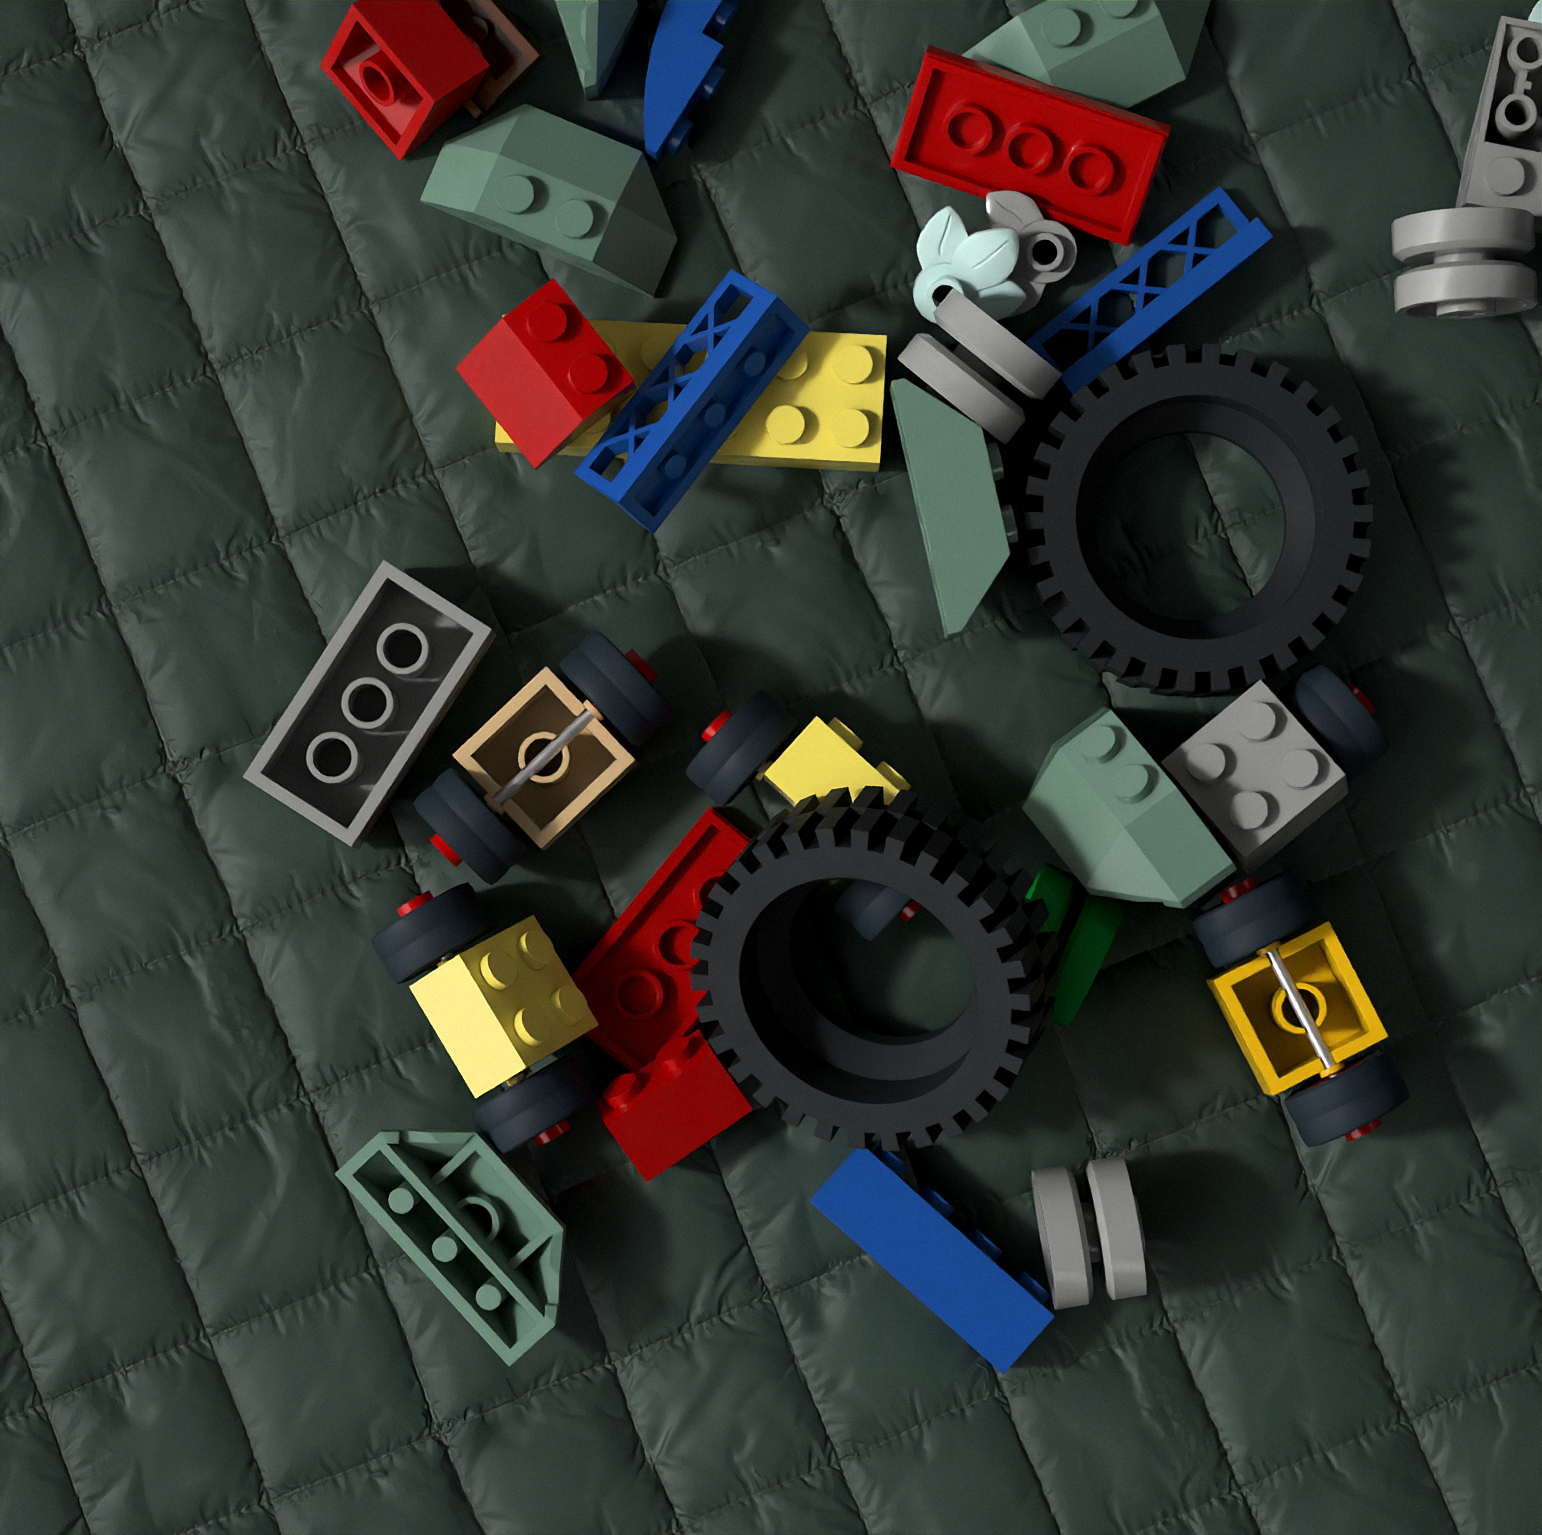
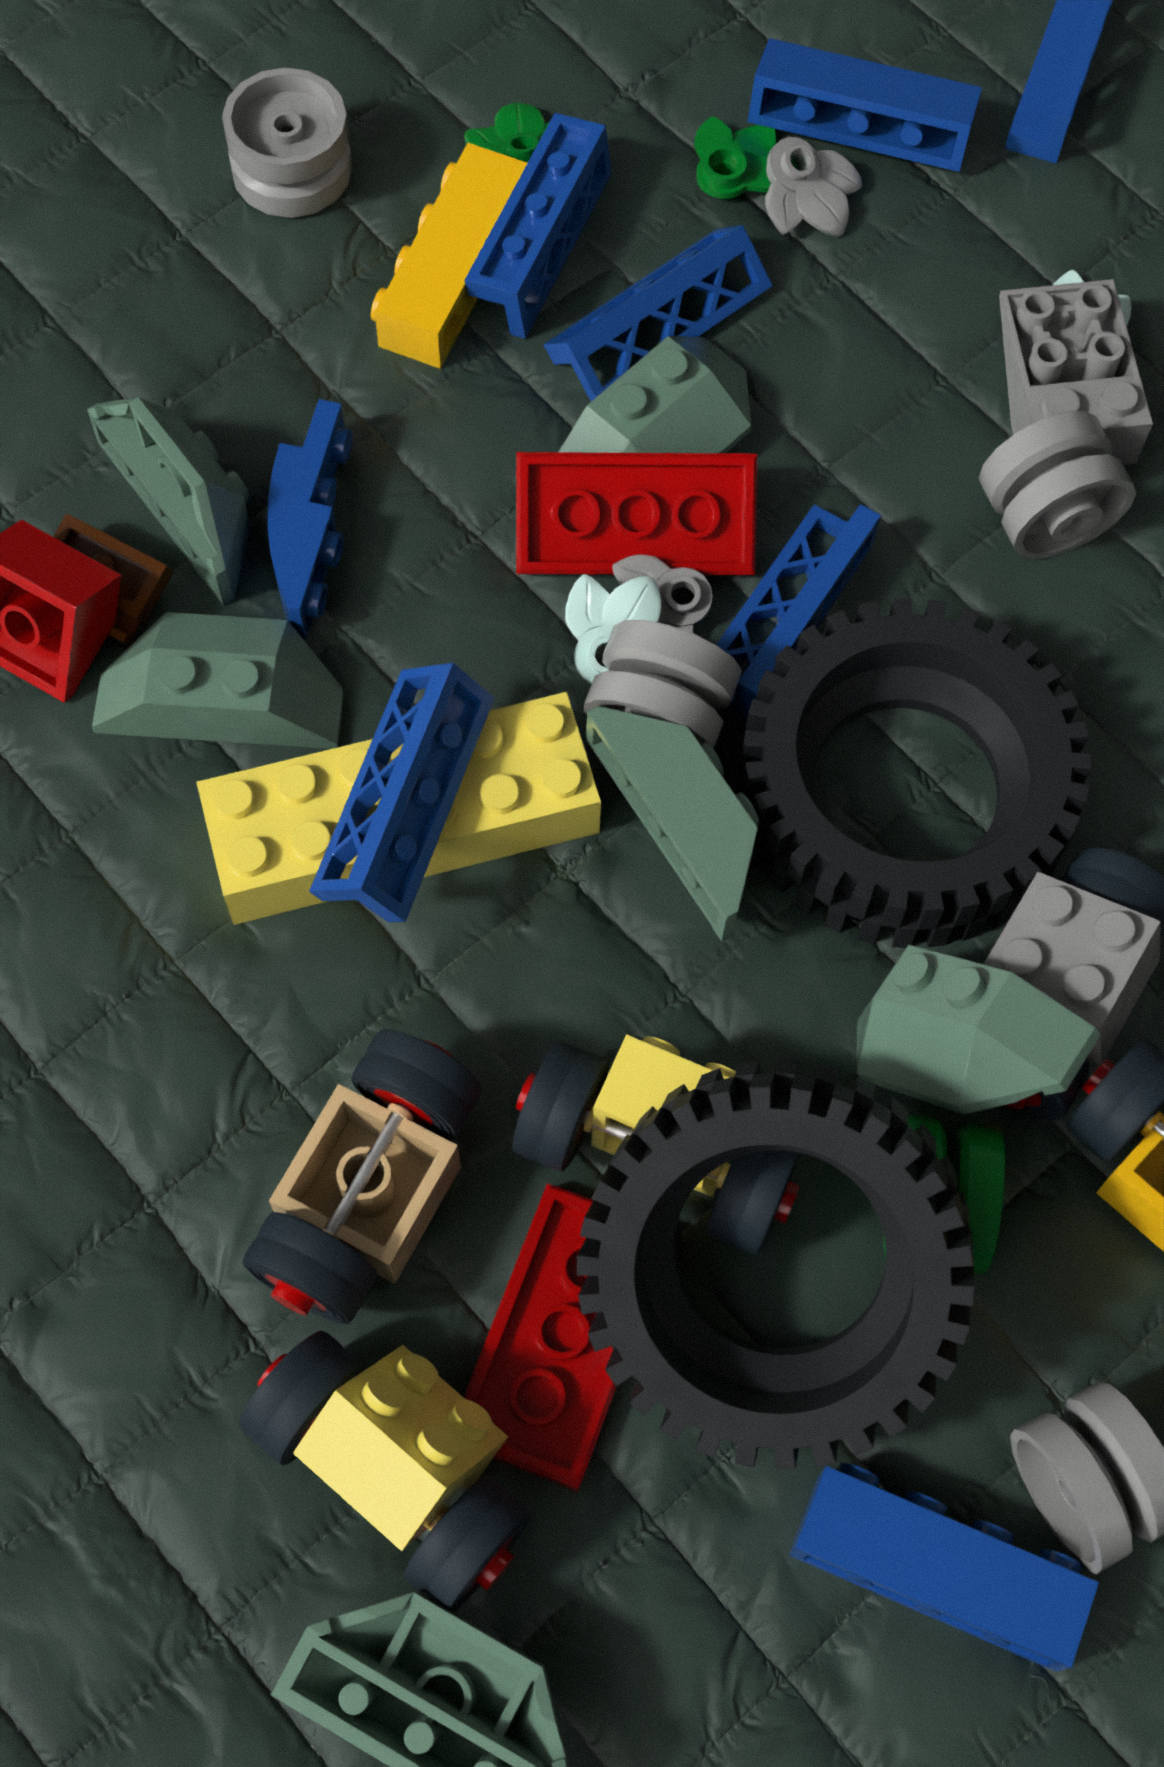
camera: 20 degrees left, 20 degrees down
light grey brick [243,560,497,849] -> none
red slope [455,278,637,470] -> none
red brick [593,1029,753,1183] -> none

